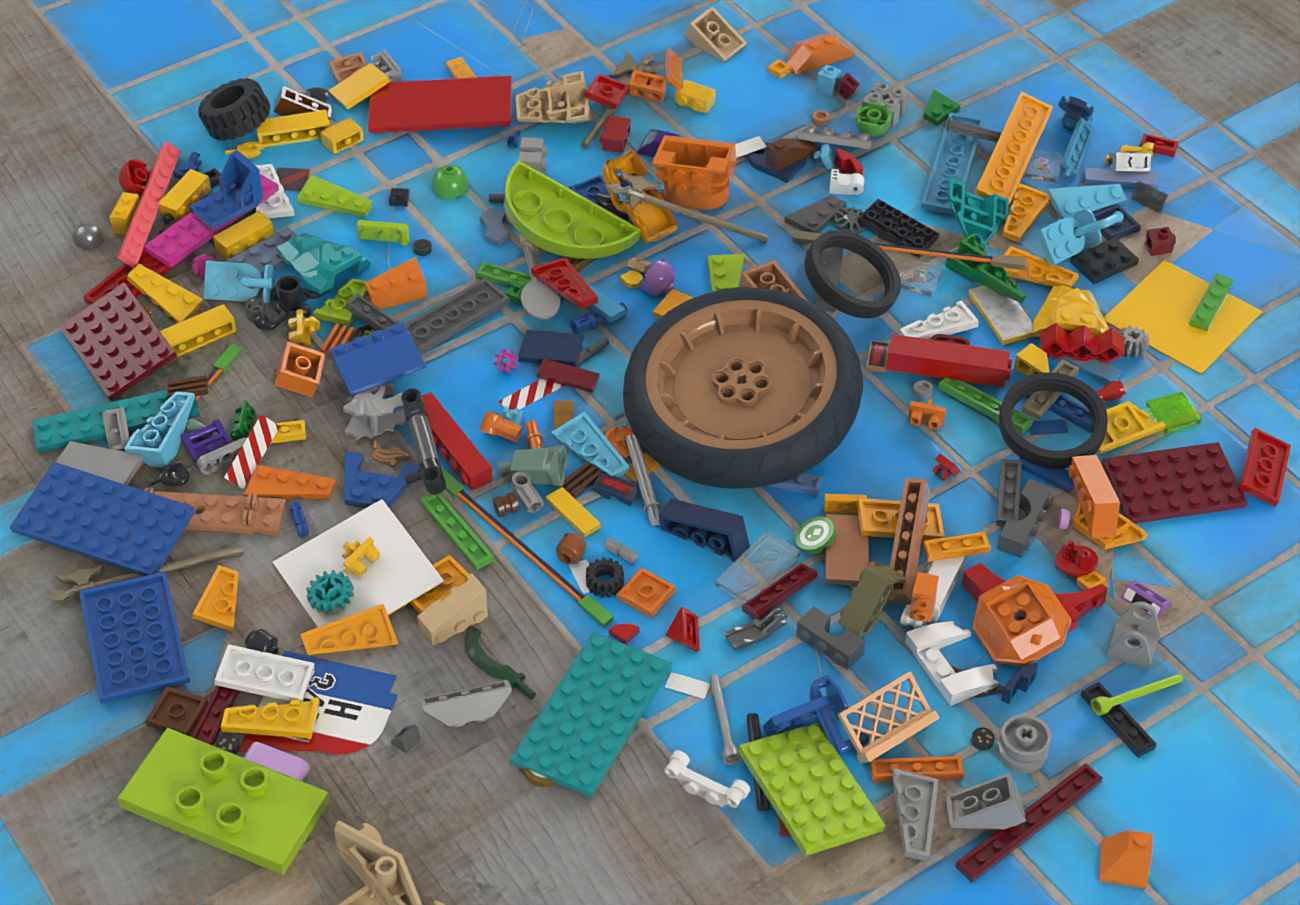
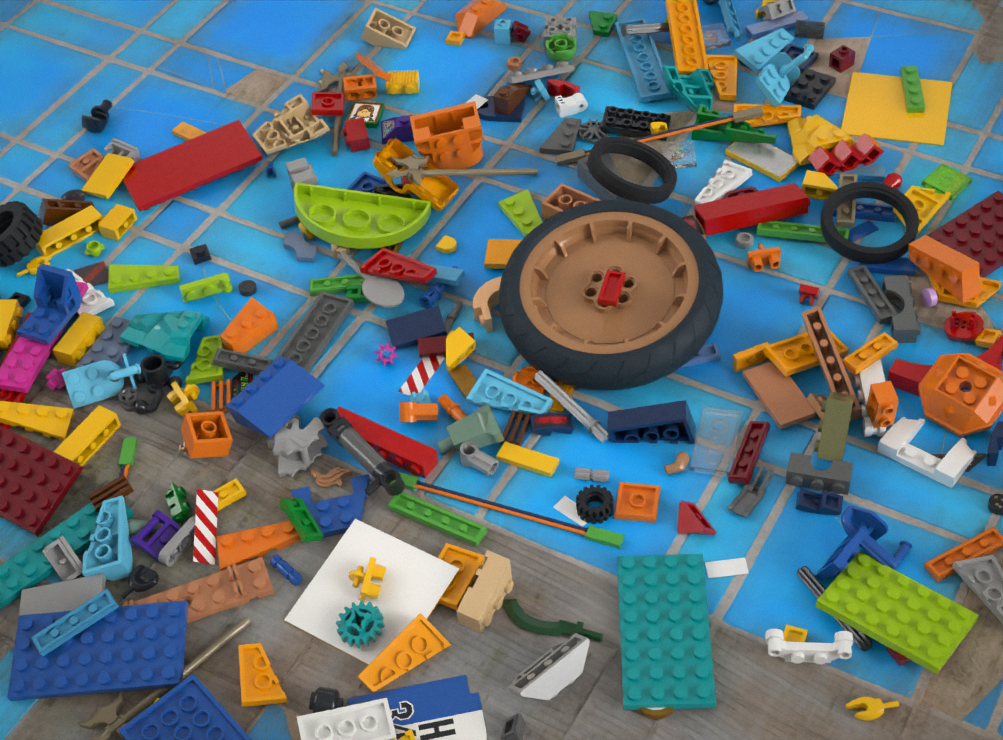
camera: 20 degrees left, 0 degrees up
bright green cylinder [432,165,469,200] -> none
reddish brown wheel [493,492,519,517] -> none
dark orange head [555,533,587,565] -> none
red tile [609,623,639,644] -> none
tan tile [627,257,653,273] -> none
medium lavender cylinder [638,258,676,296] -> none
light grey piece [710,674,741,765] -> none
bright green tile [795,516,837,554] -> none
light nougat fence [837,671,939,764] -> none
light grey gear [1118,325,1149,358] -> none
none -> dark azure tile [31,588,119,656]
none -> black piece [82,99,112,133]
none -> lime plate [84,240,105,257]
none -> green plate [279,498,323,542]
none -> tile [346,101,385,128]
none -> yellow slope [446,327,476,373]
none -> light nougat arch [473,276,502,333]
none -> red tile [597,270,626,307]
none -> yellow tile [650,122,668,134]
none -> medium nougat arm [664,451,689,475]
none -> yellow tile [783,624,808,642]
none -> dark blue slope [795,488,843,515]
none -> yellow hand [845,697,899,721]

